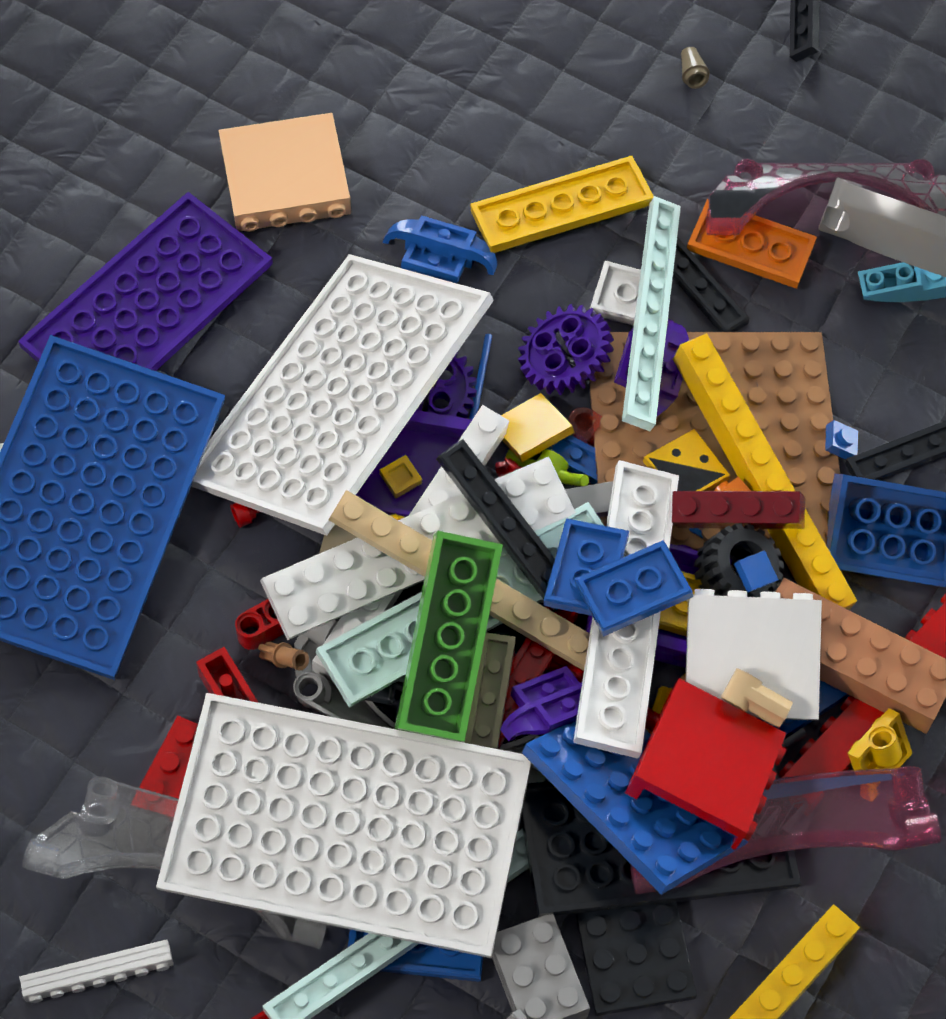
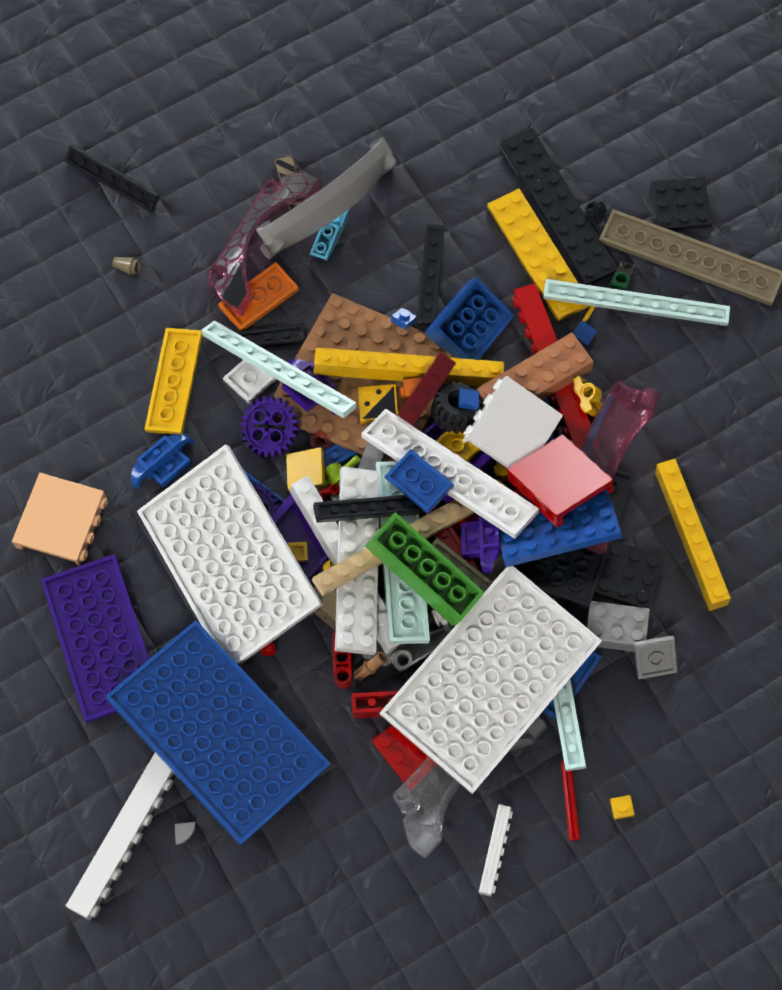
camera: 55 degrees left, 5 degrees up
blue tile [575,540,693,637] -> none
tan piece [720,668,793,727] -> none

